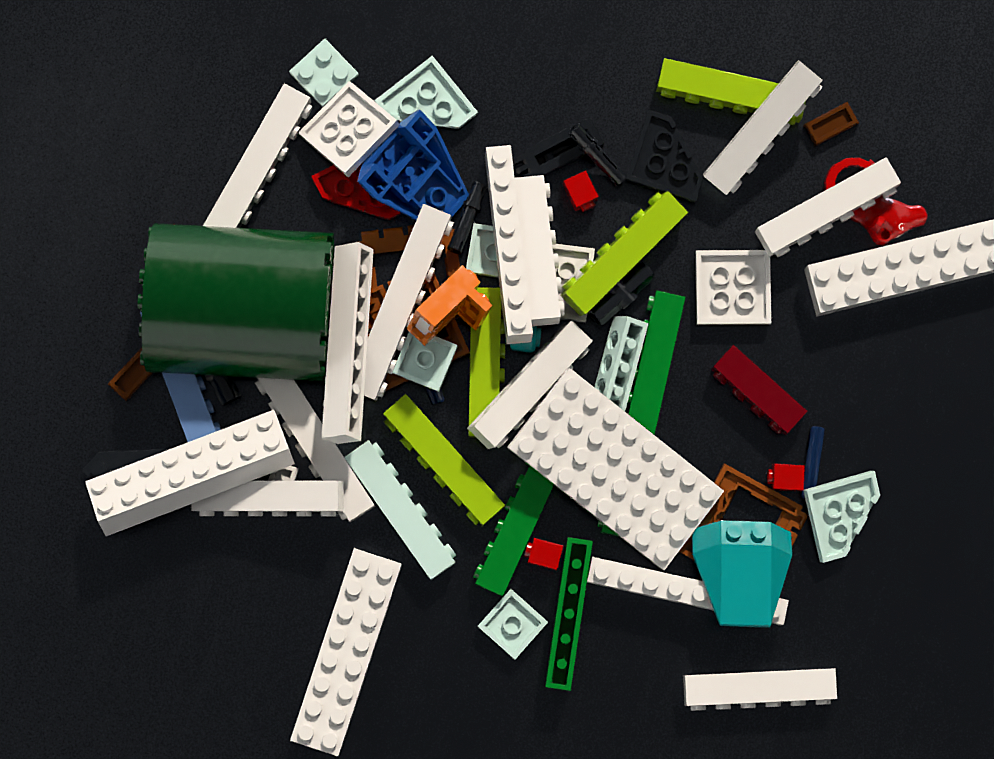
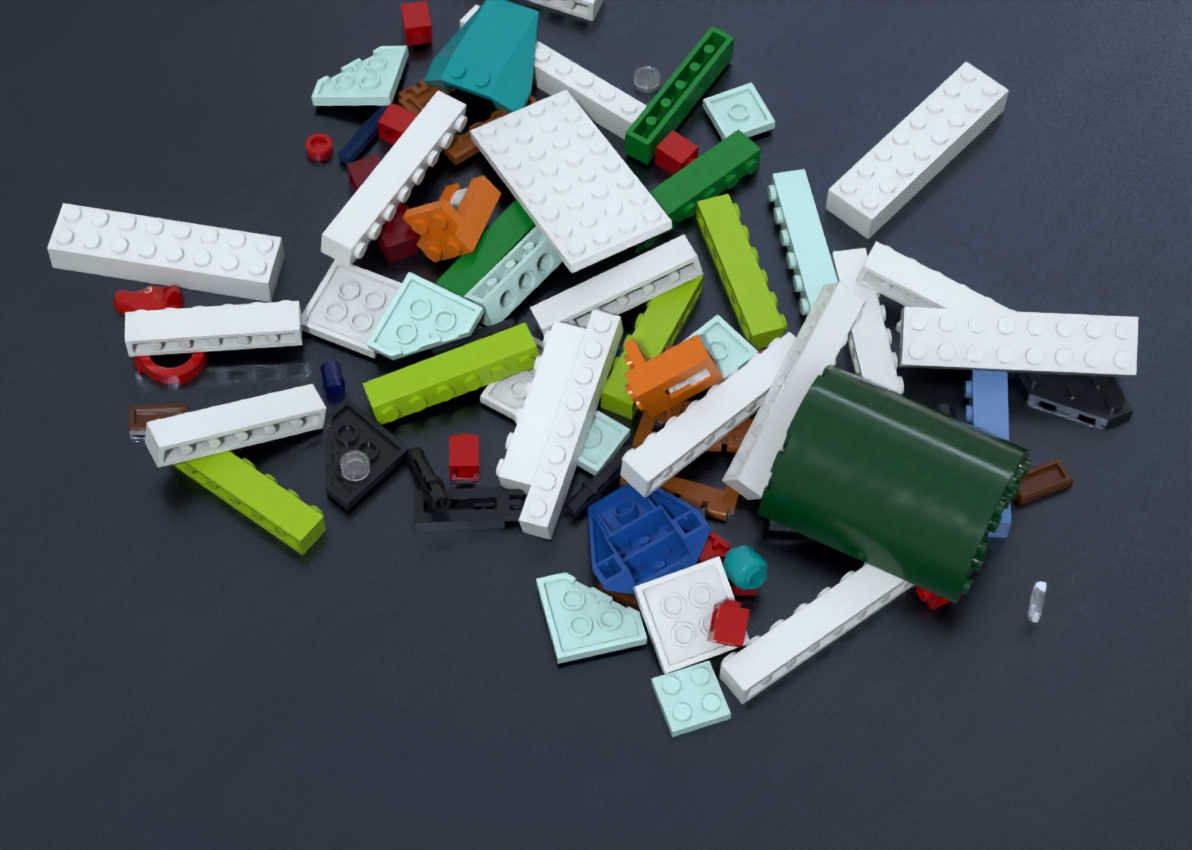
camera: 150 degrees left, 25 degrees down
none -> red tile [305,133,333,161]
none -> clear blue piece [320,361,346,396]
none -> white brick [321,90,467,267]
none -> clear tile [340,450,370,481]
none -> light aqua plate [366,272,485,360]
none -> red brick [400,1,432,46]
none -> orange brick [403,175,501,263]
none -> clear tile [634,66,661,93]
none -> red brick [707,599,750,647]
none -> teal head [723,545,768,590]
none -> clear tile [1027,581,1047,623]

